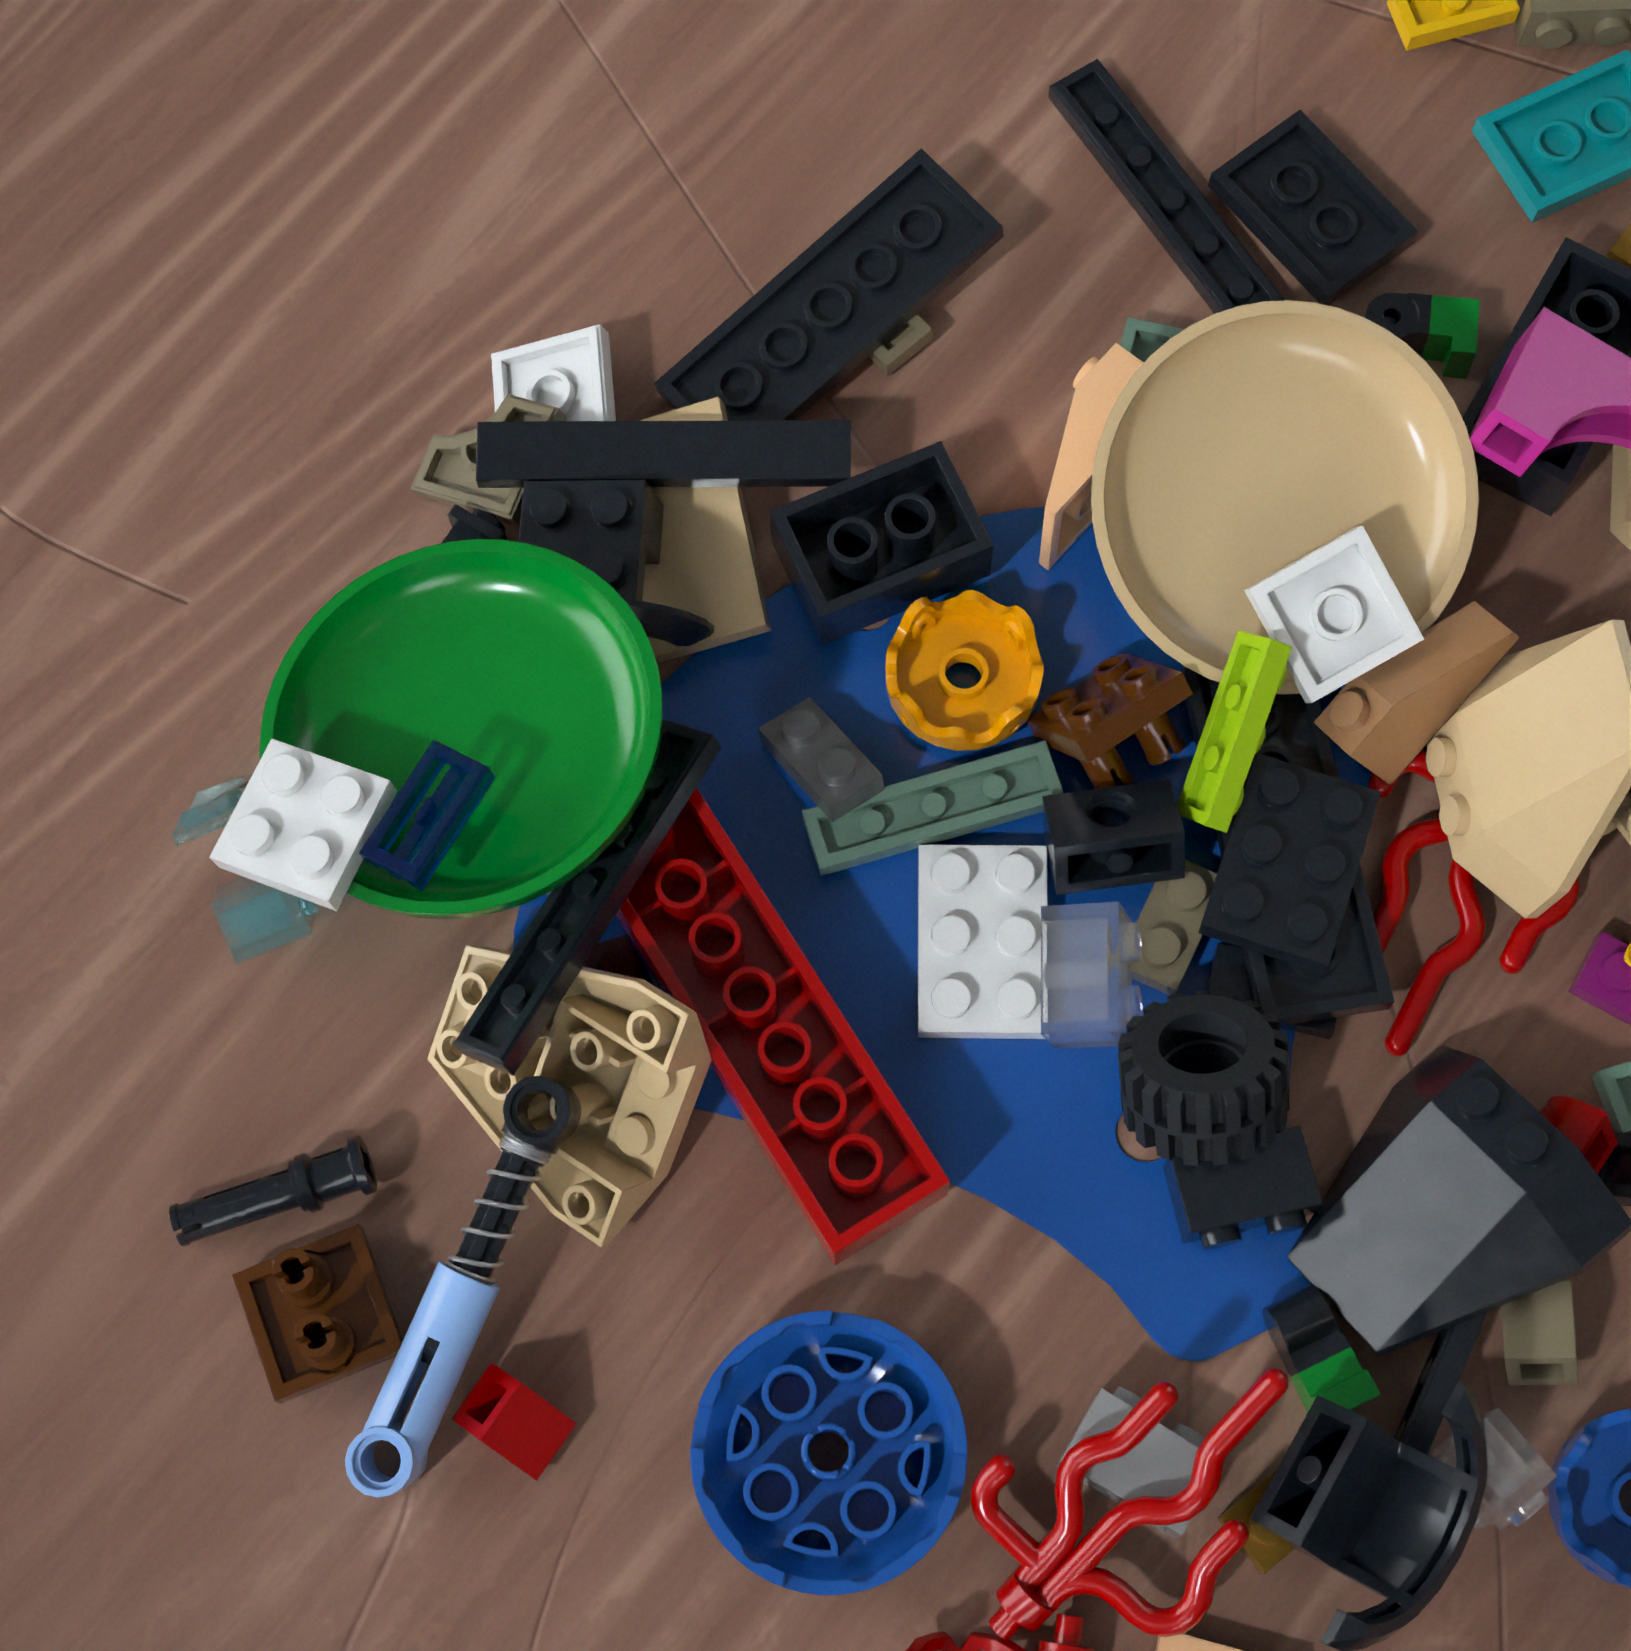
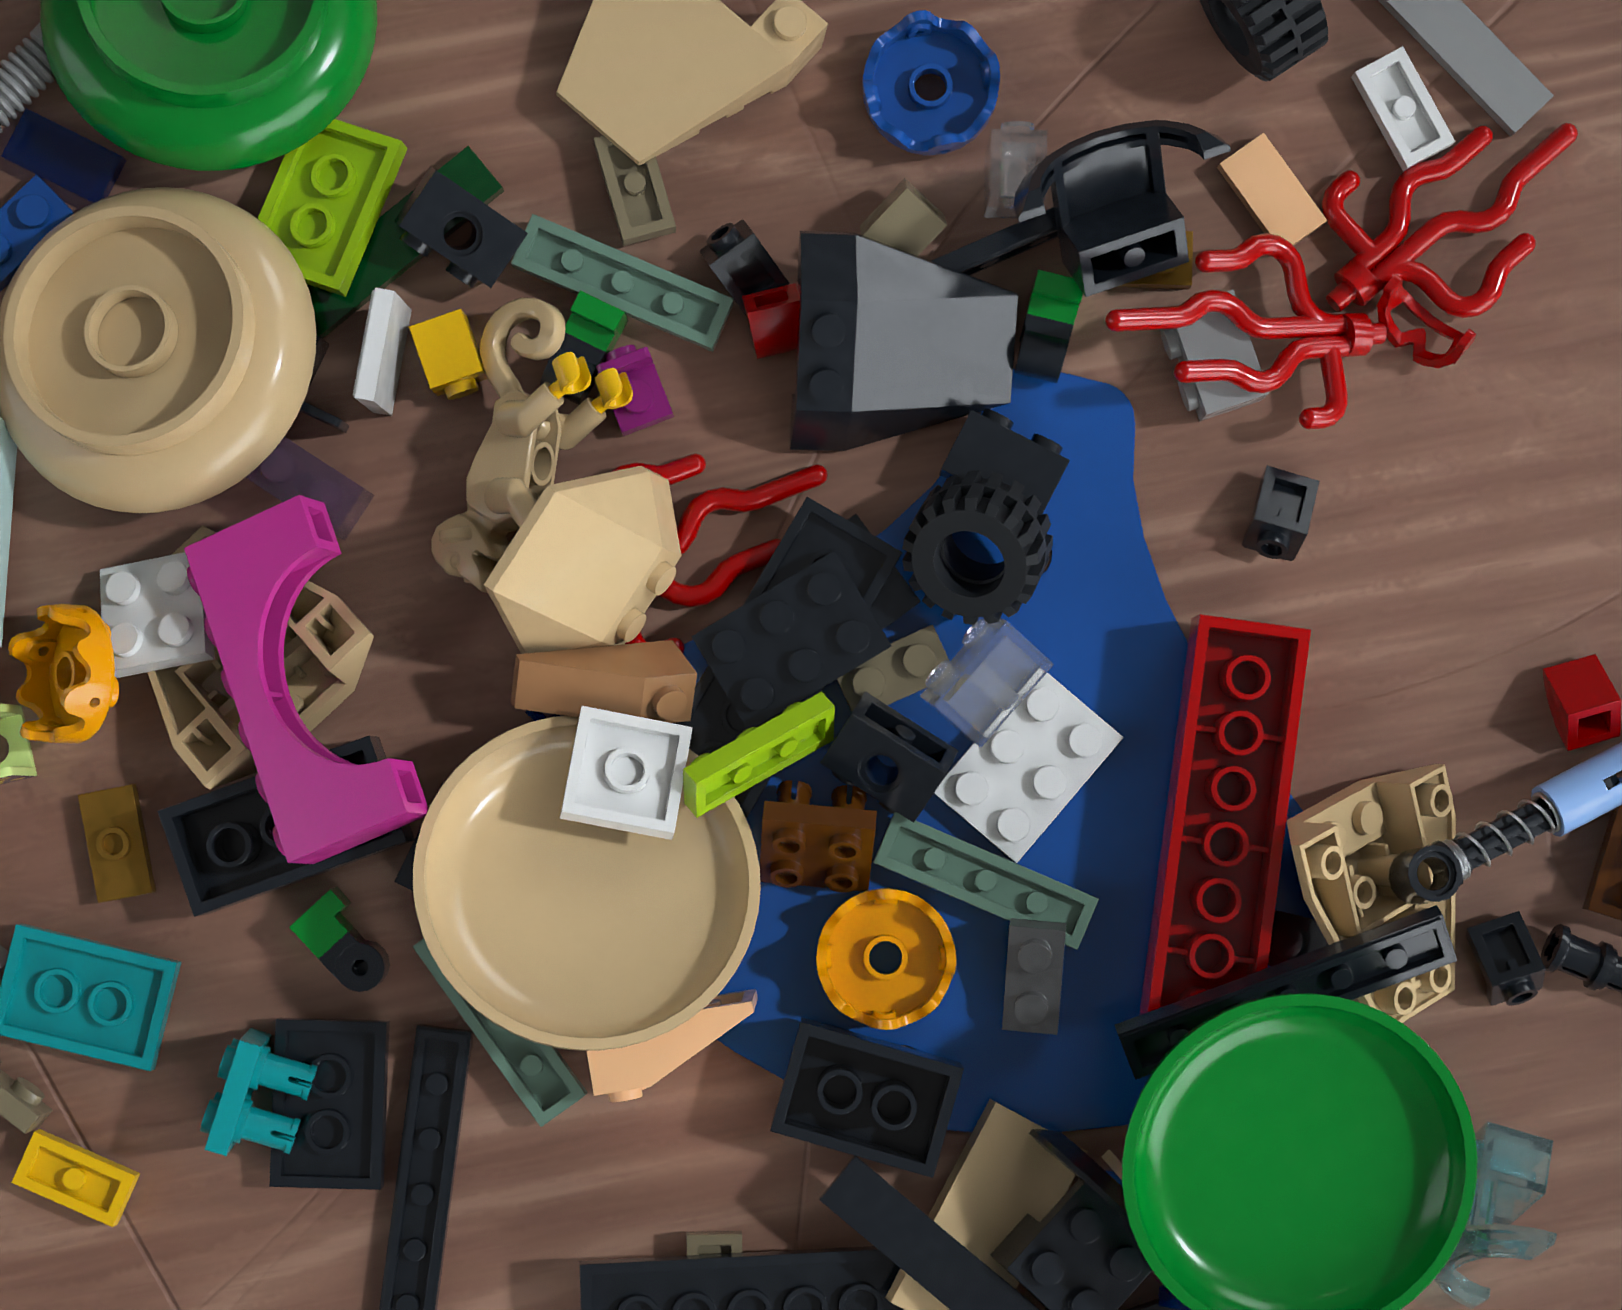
camera: 140 degrees left, 15 degrees up
white plate [209,739,397,911] -> none
clear blue tile [359,740,496,891] -> none
blue brick [690,1311,967,1595] -> none
none -> teal plate [200,1028,318,1156]
none -> black bracket [1242,465,1320,561]
none -> black bracket [1466,911,1546,1006]

